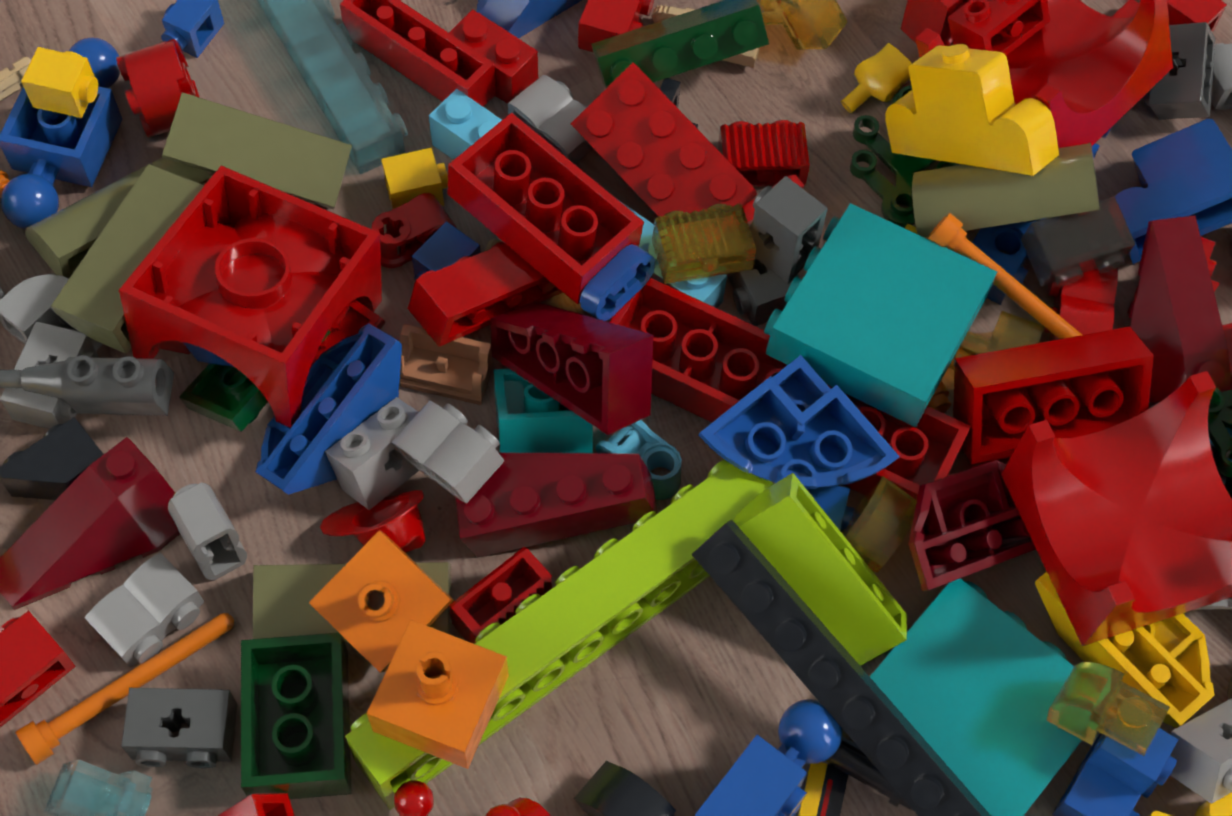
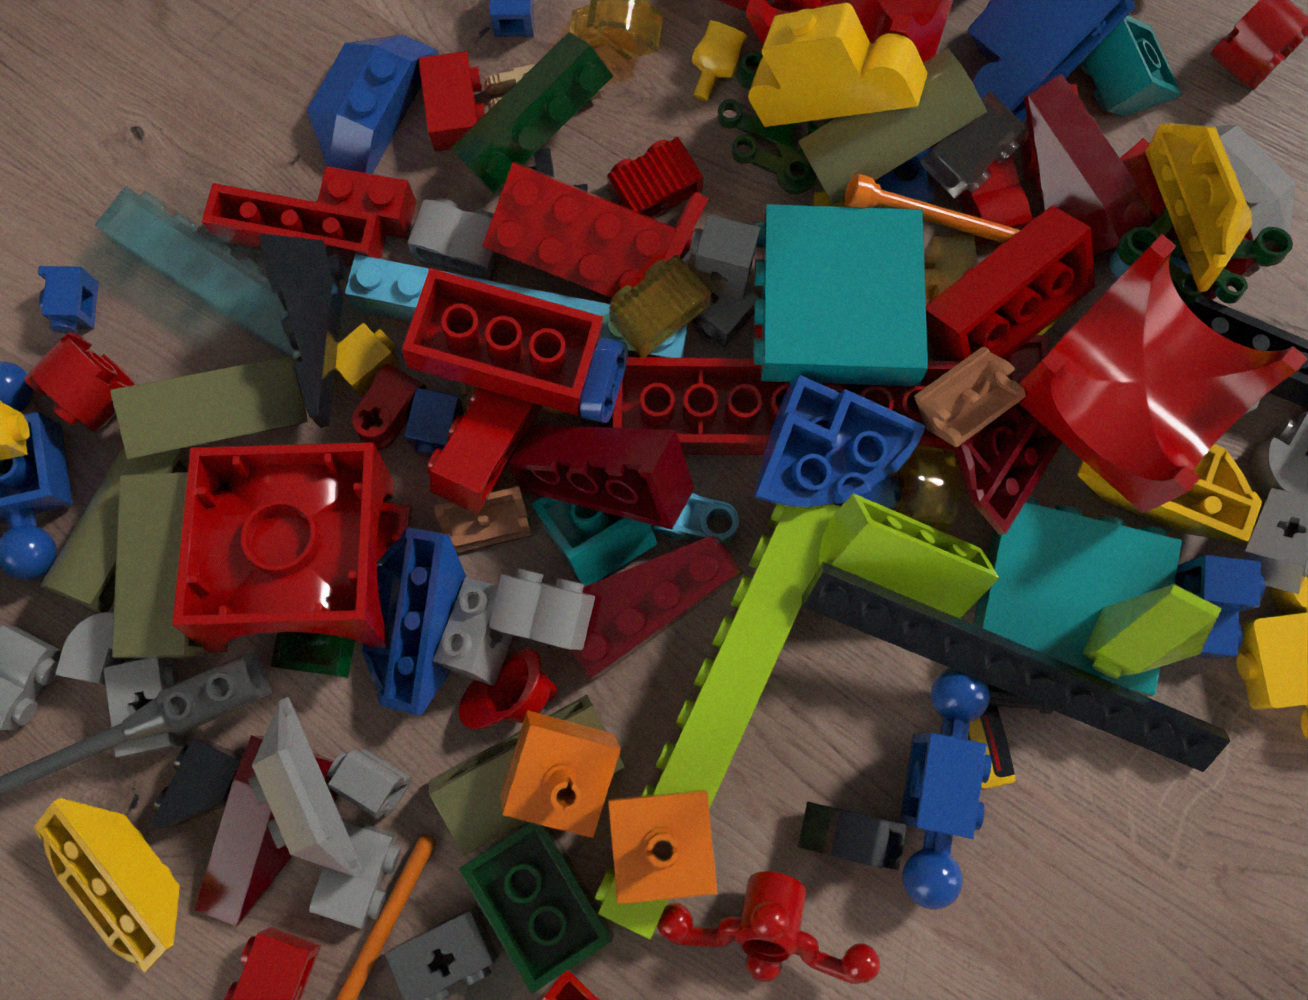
camera: 25 degrees left, 15 degrees up
red brick [449,547,552,644] -> none
clear yellow brick [1047,662,1170,756] -> none
none -> light grey wedge [248,697,365,877]
none -> black wedge [259,234,346,428]
none -> nougat hinge [914,346,1026,447]
none -> lime wedge [1081,584,1221,679]

